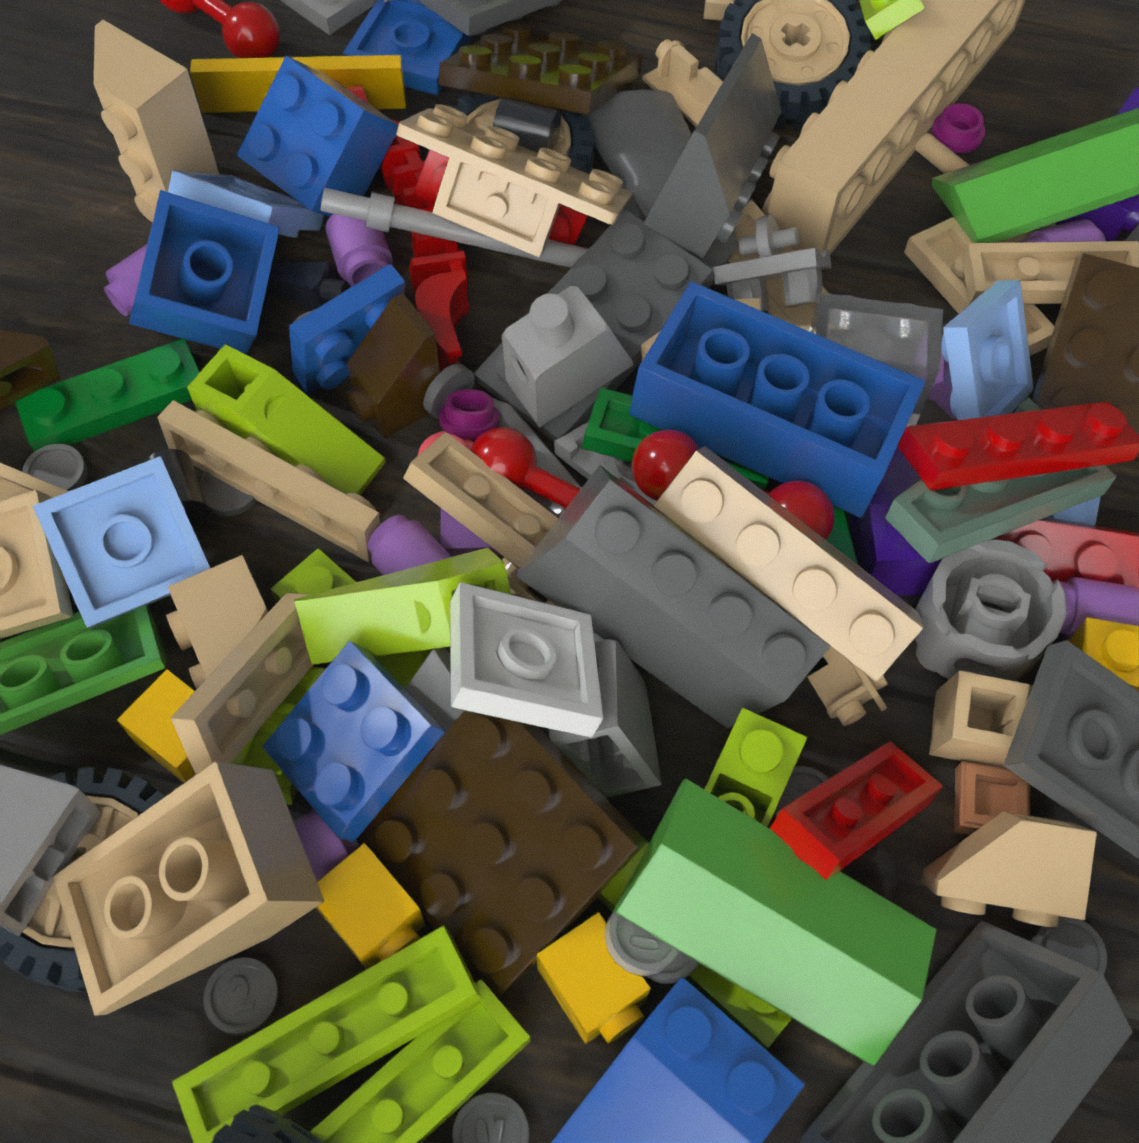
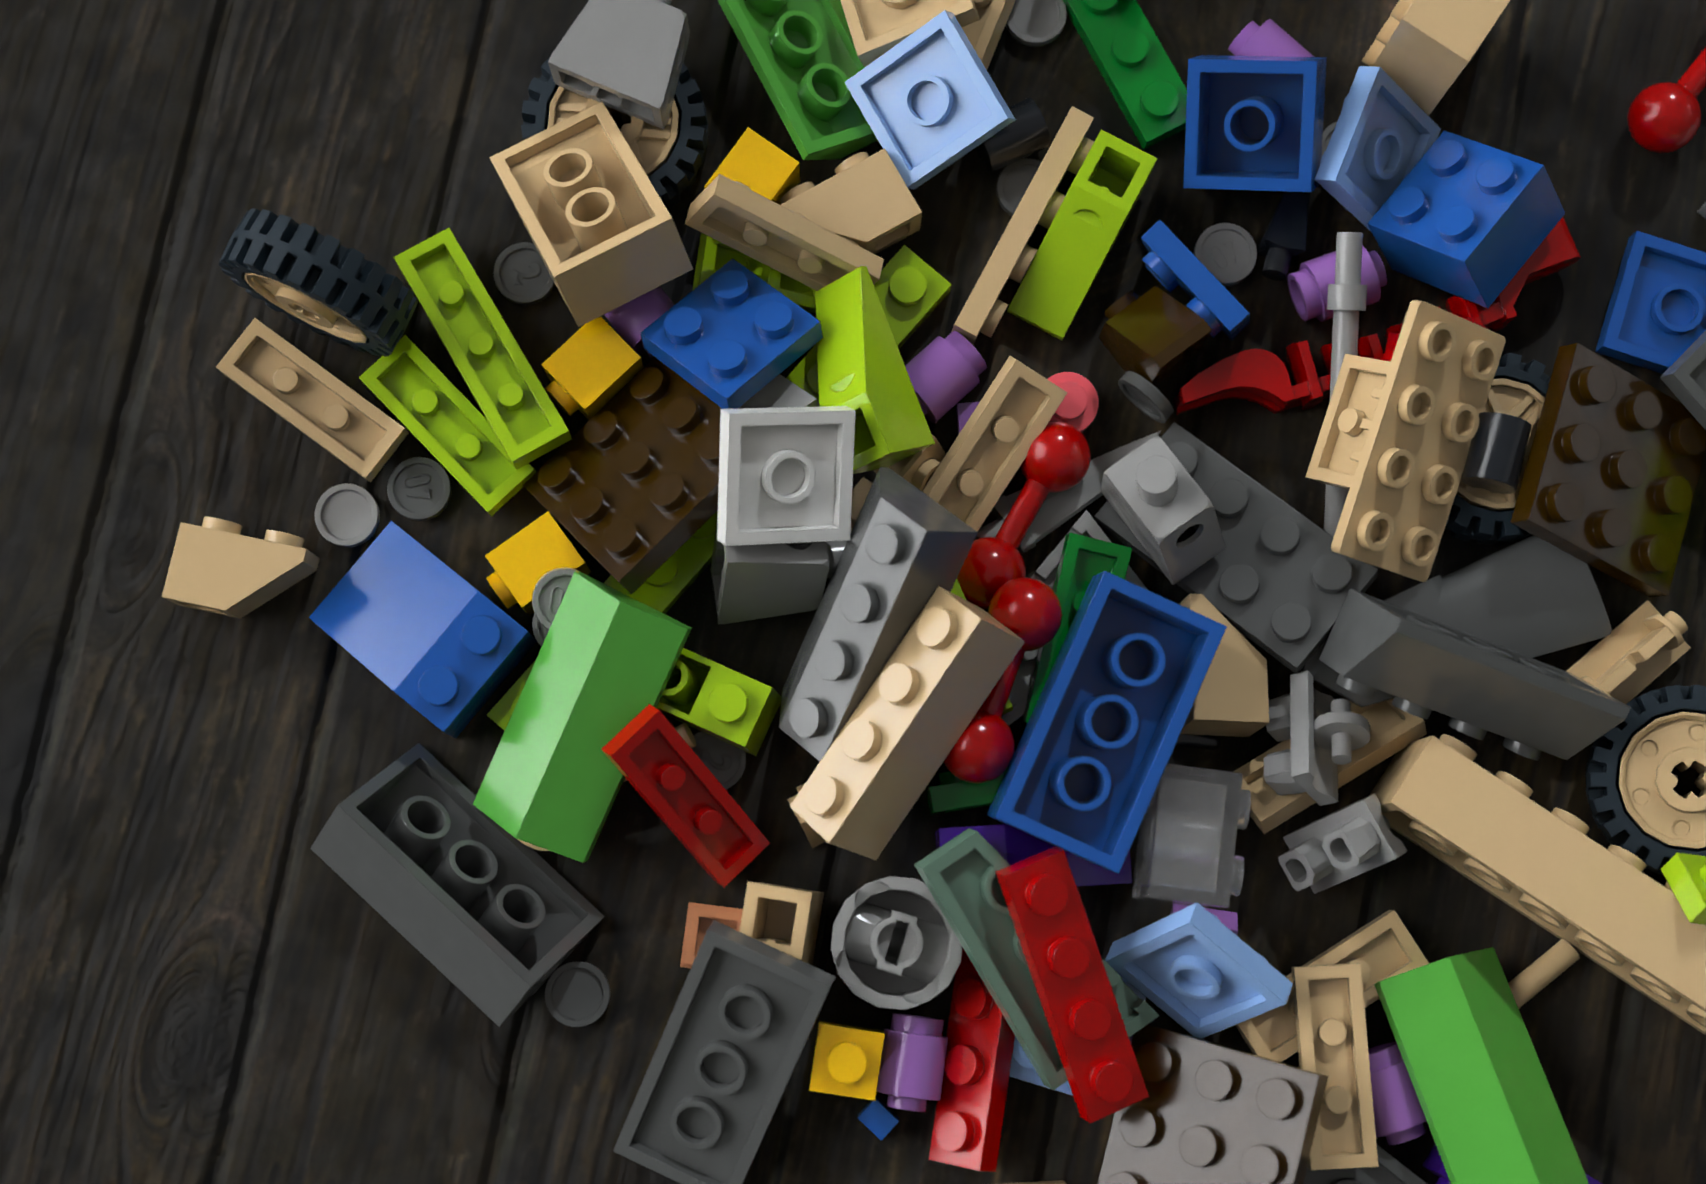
camera: 85 degrees right, 20 degrees up
yellow tile [190,55,406,113] -> none
magenta plate [439,389,499,442] -> none
tan slope [921,811,1097,927] -> none
magenta plate [931,103,985,153] -> none
none -> light grey hips [1279,793,1407,894]

